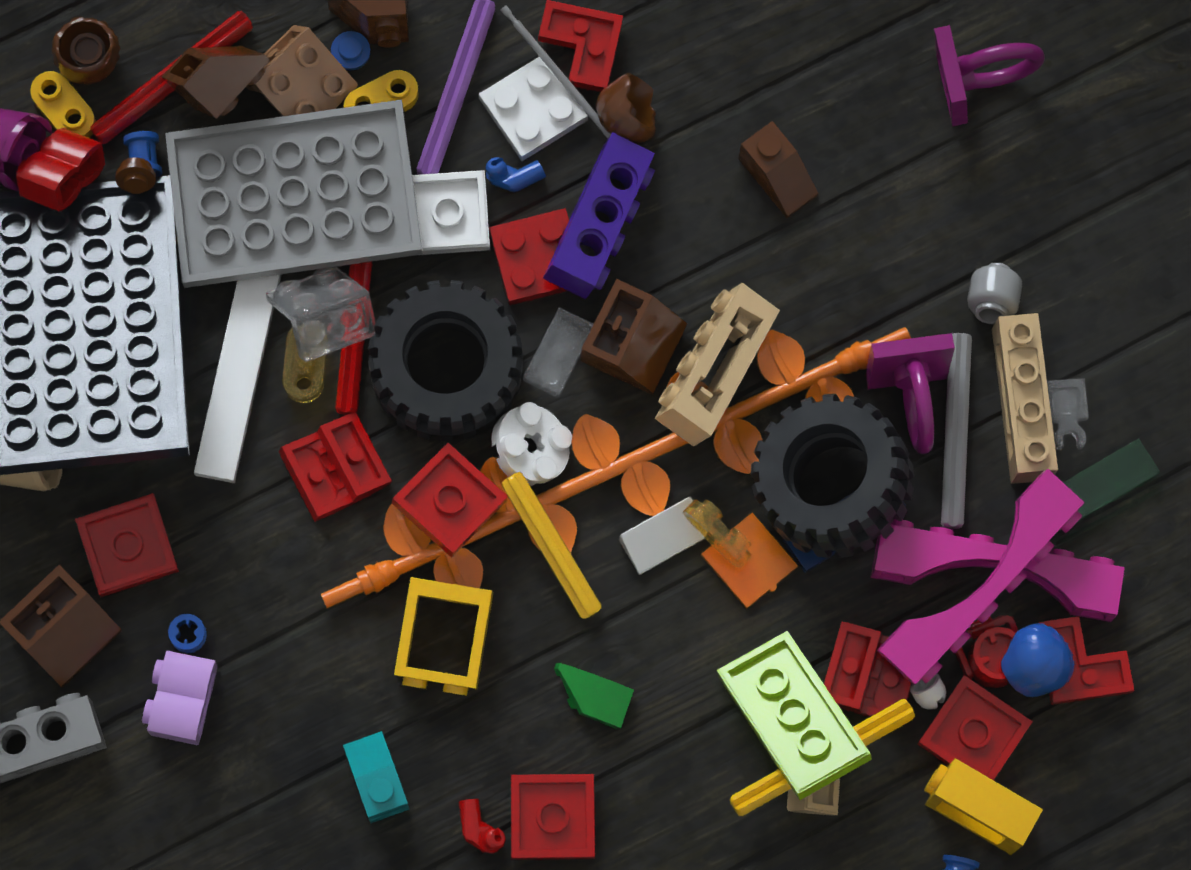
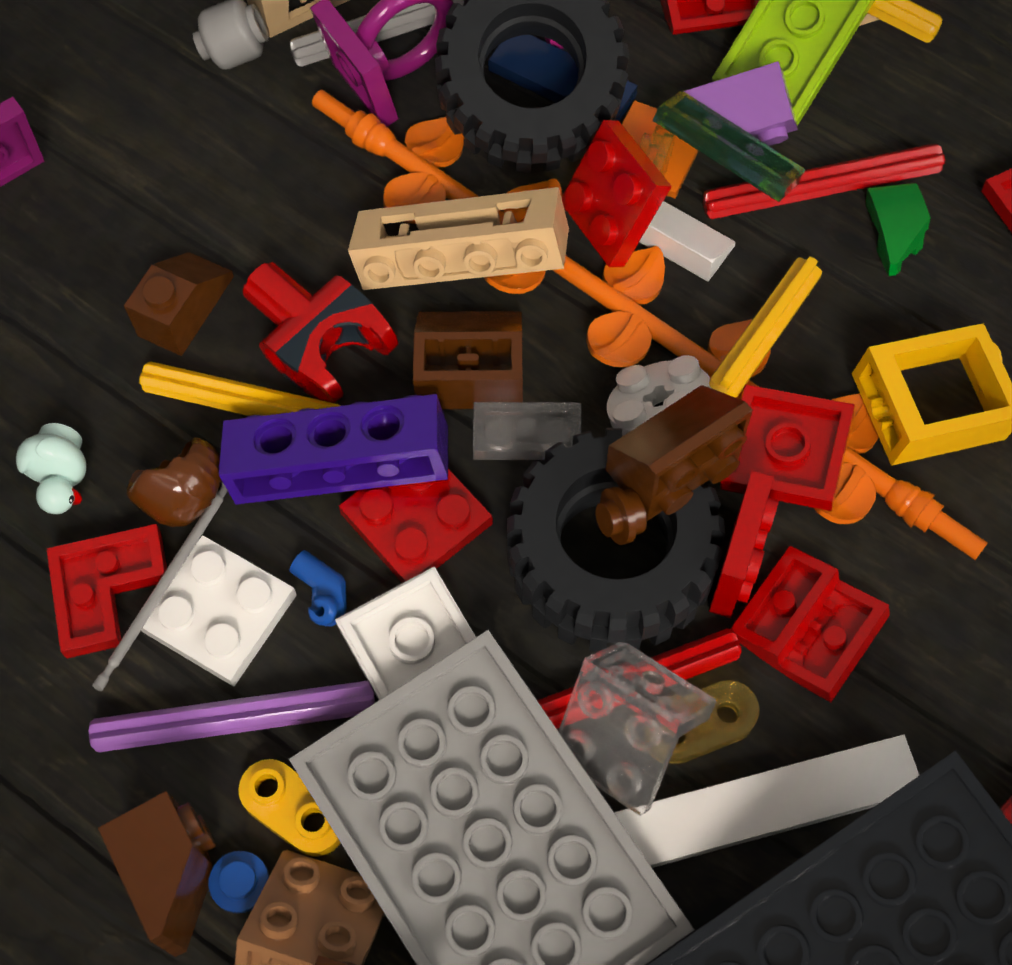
camera: 110 degrees left, 10 degrees down
none -> light aqua animal [16,423,87,514]
none -> yellow axle [139,361,341,416]
none -> red connector [243,262,398,403]
none -> red plate [561,120,672,267]
none -> reddish brown plate [595,486,647,545]
none -> reddish brown slope [606,385,753,521]
none -> clear green tile [652,91,806,202]
none -> medium lavender slope [681,61,798,147]
none -> red axle [703,143,945,219]
none -> red plate [709,470,779,618]

